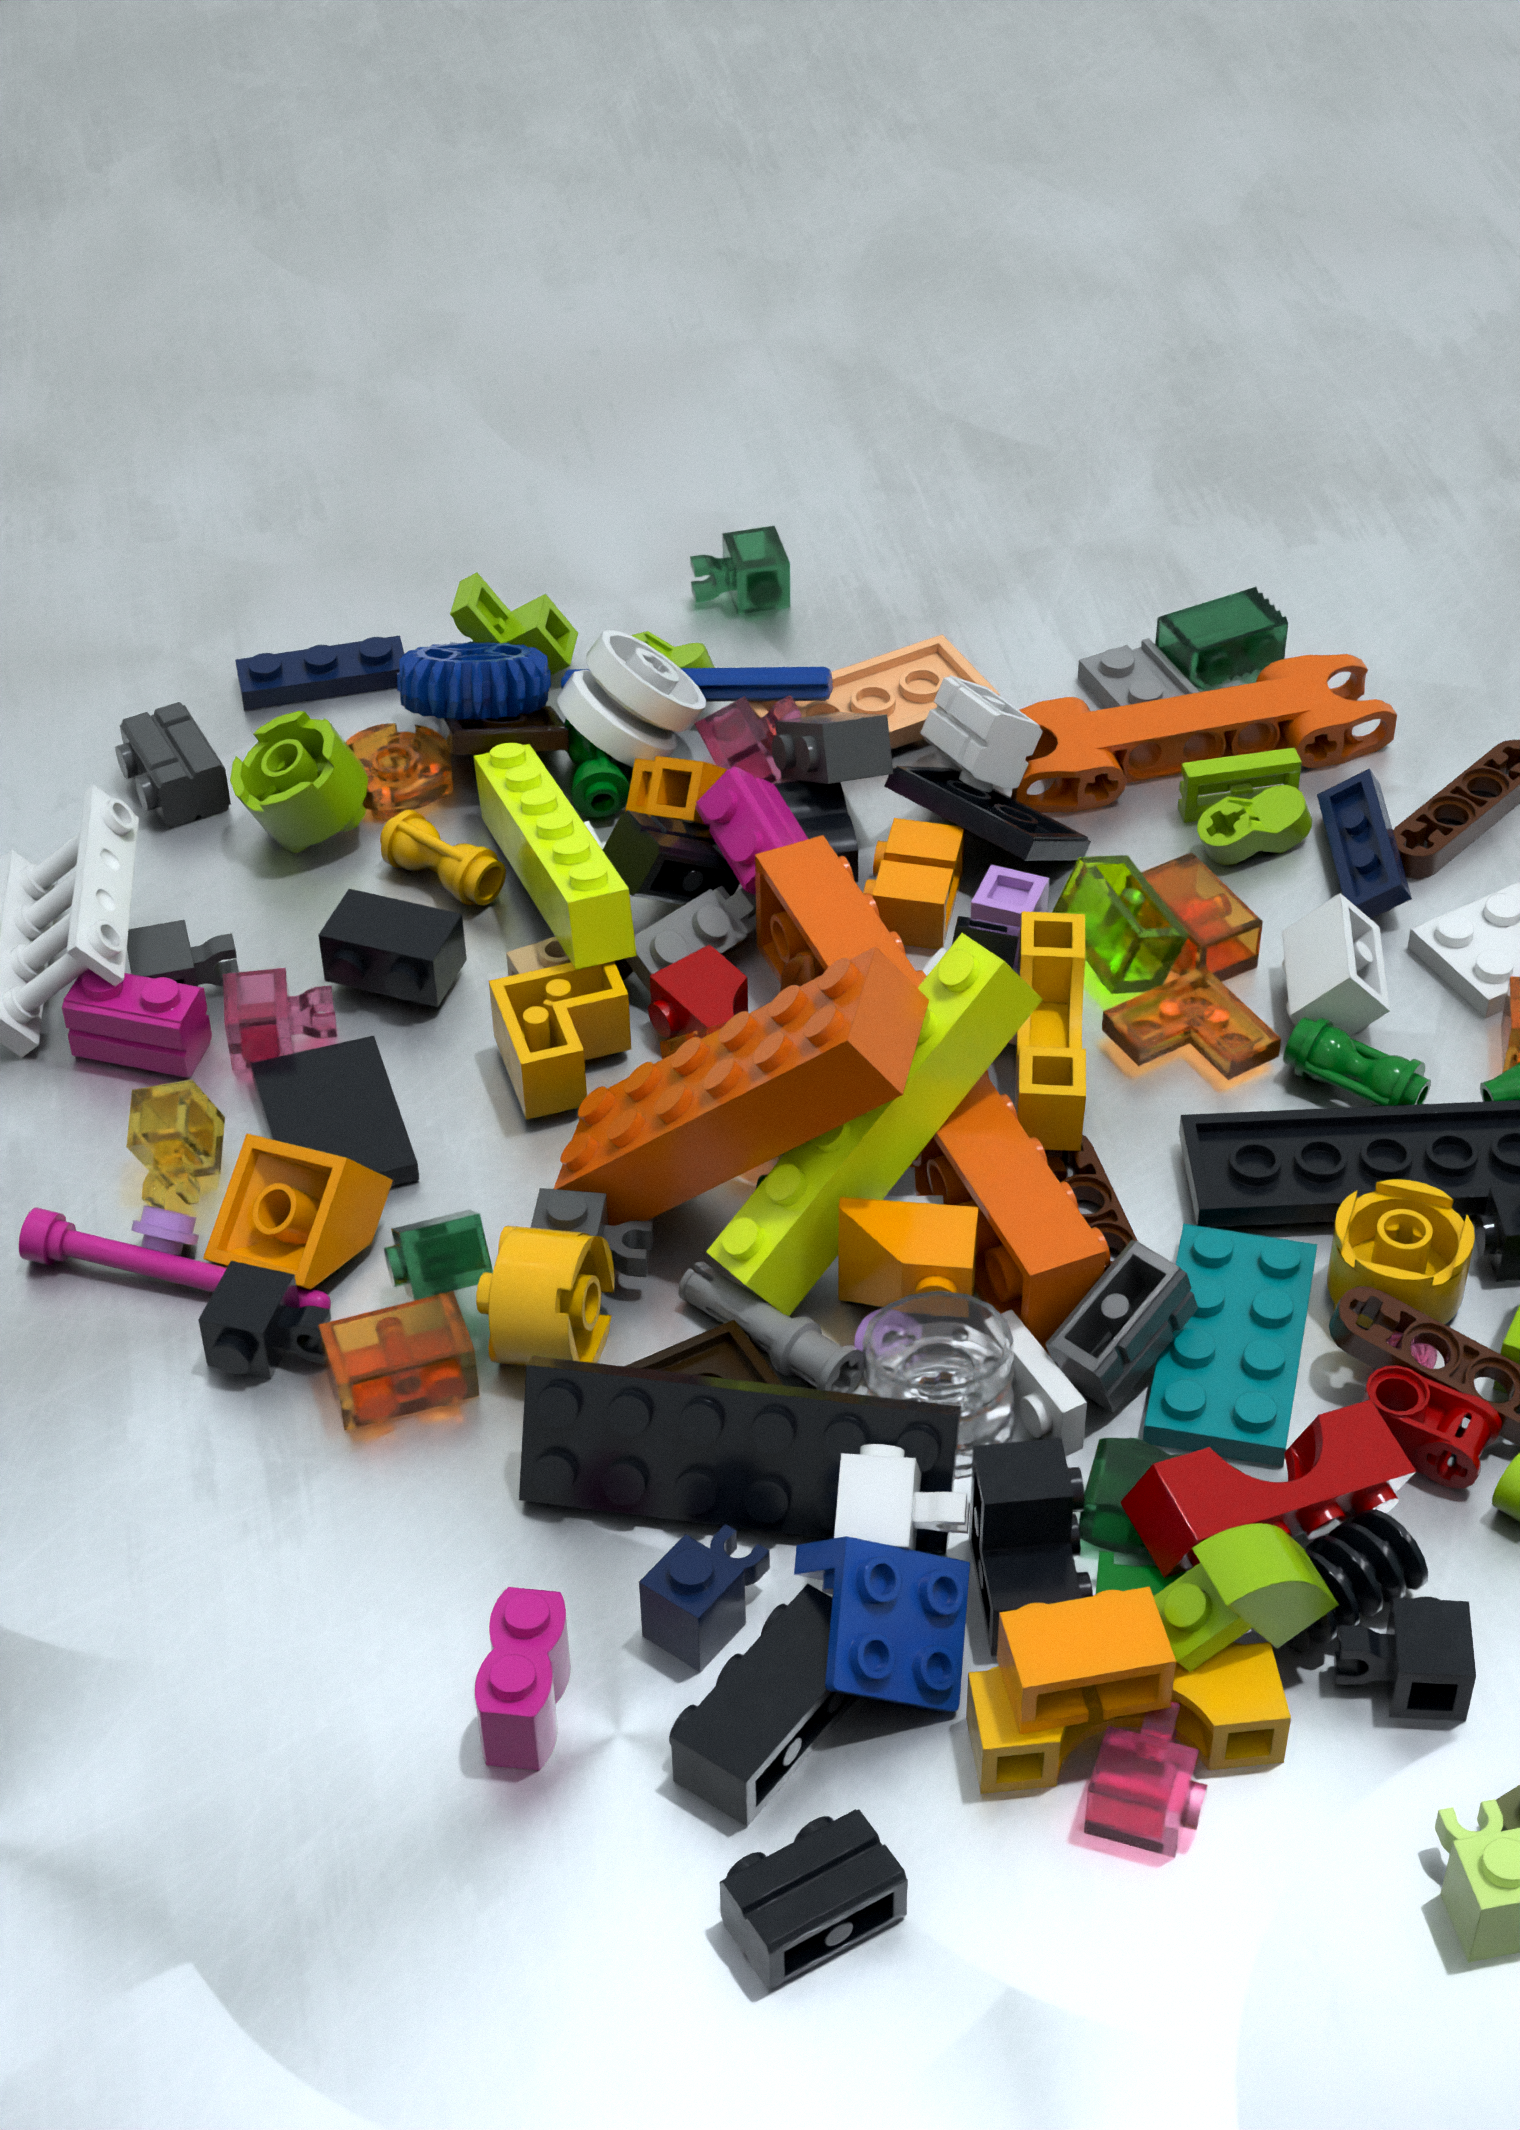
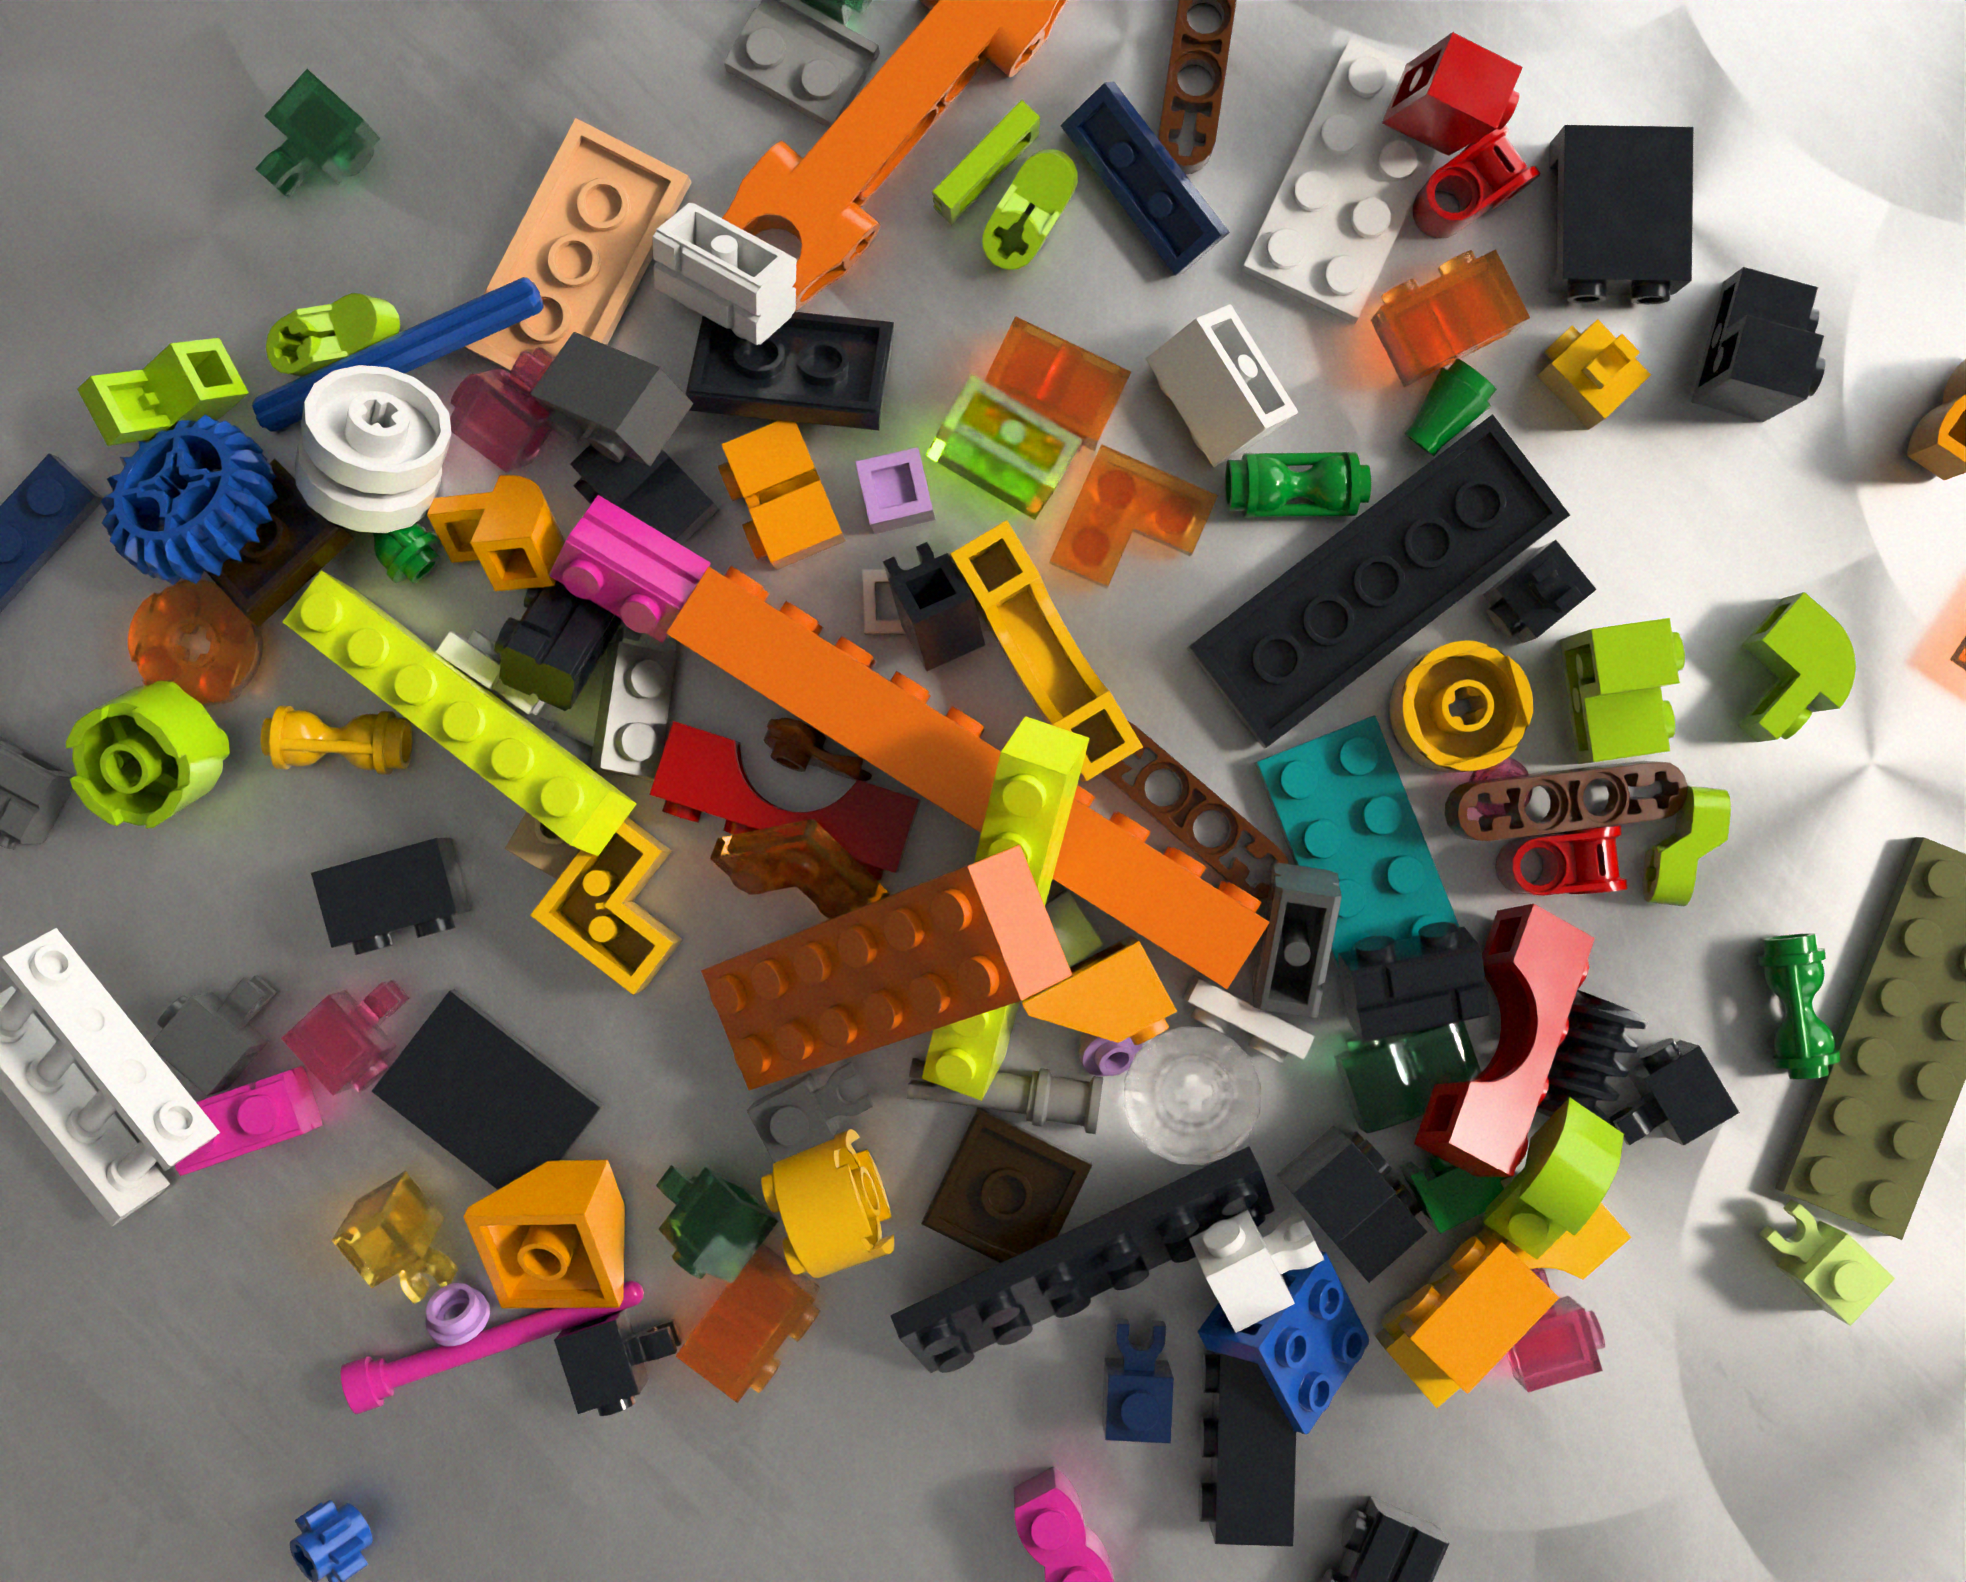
camera: 30 degrees left, 45 degrees up
none -> black brick [1338,922,1490,1043]

